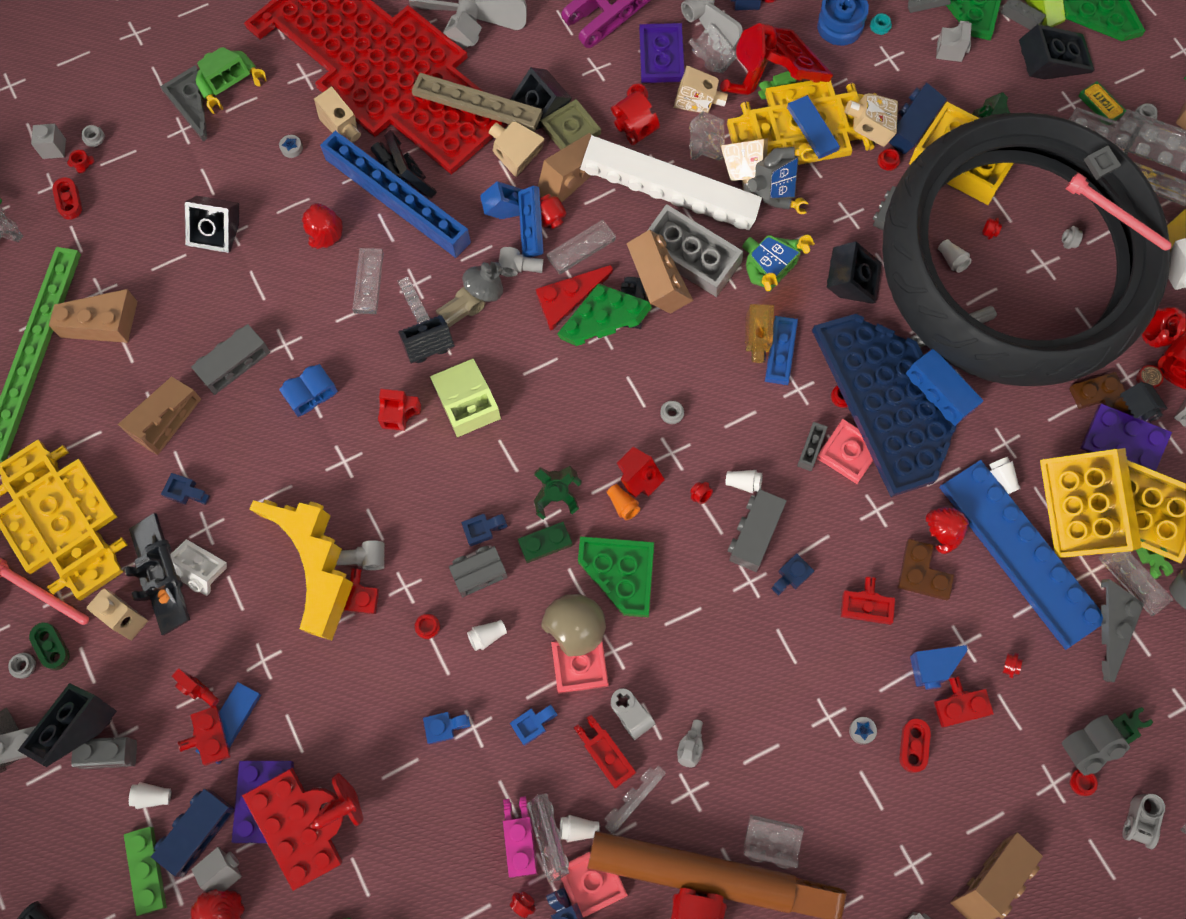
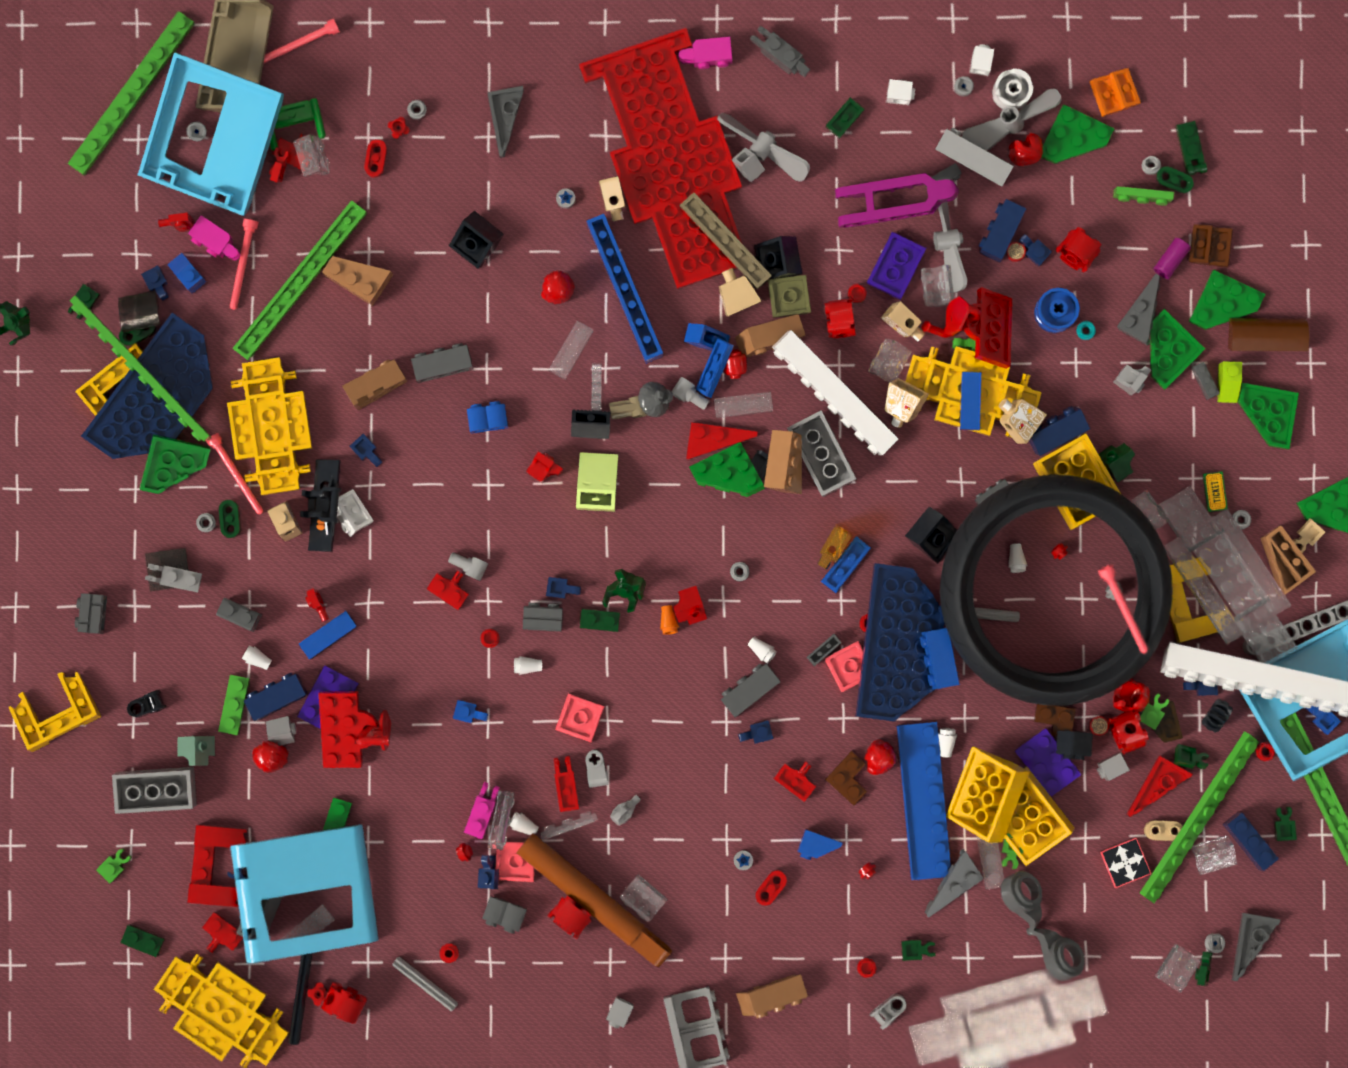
camera: 25 degrees right, 15 degrees up
black slope [17,683,117,767] -> none
light grey brick [31,124,66,159] -> none
red plate [178,706,231,766] -> none
bright green torso [196,47,266,114] -> none
yellow arch [249,500,353,641] -> none
black pin [371,142,402,180] -> none
black wing [384,130,437,198] -> none
blue plate [510,705,558,746] -> none
dark tan cylinder [541,594,606,657] -> none
green plate [578,536,654,618] -> none
red plate [690,482,713,504] -> none
torso [742,235,815,292] -> none
torso [748,143,813,214] -> none
red plate [877,149,900,171] -> none
red plate [934,676,994,727] -> none
black slope [1019,24,1095,80] -> none
dark grey brick [1061,715,1130,776] -> none
dark grey plate [1084,146,1121,180] -> none

